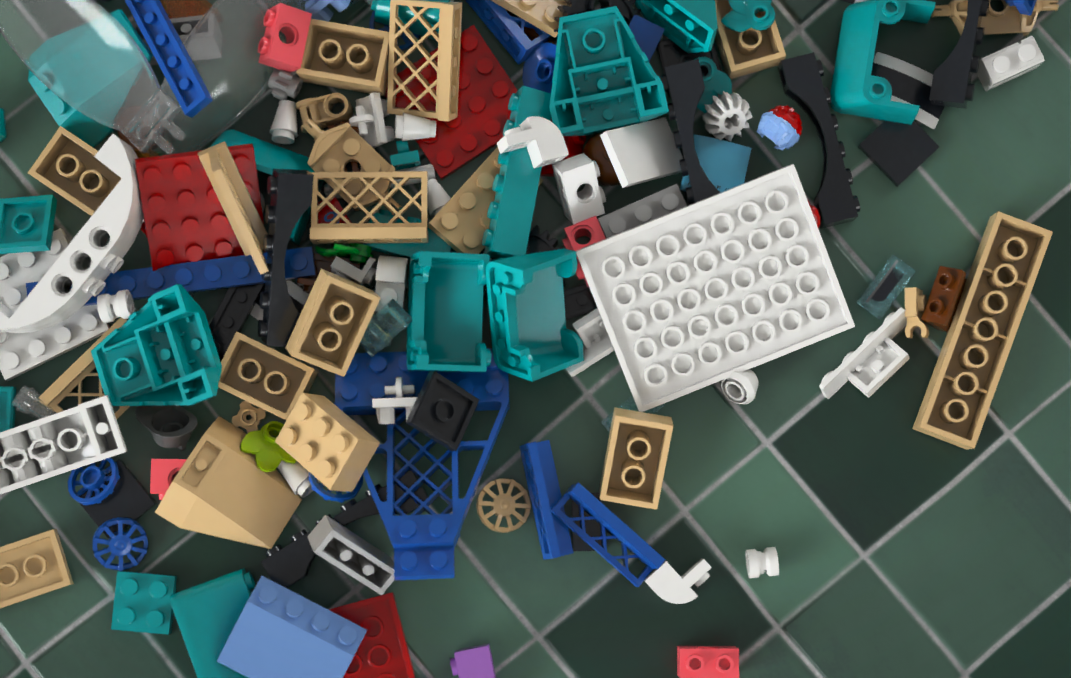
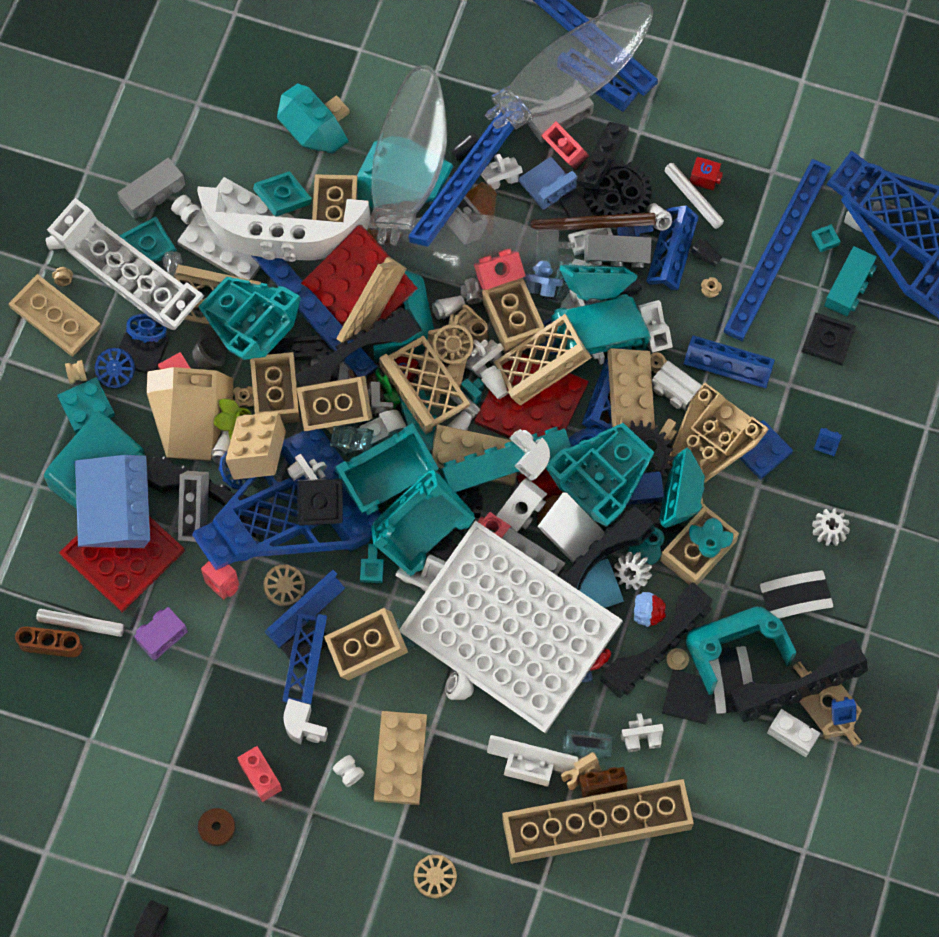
camera: 55 degrees right, 15 degrees down
white wheel [97,289,135,323] -> none
none -> tan wheel [65,360,87,384]
none -> coral brick [201,561,239,600]
none -> teal plate [360,544,384,583]
none -> tan plate [374,711,427,805]
none -> tan wheel [414,855,457,899]
none -> tan wheel [433,324,473,365]
none -> white hips [621,713,664,752]
none -> tan plate [666,648,689,671]

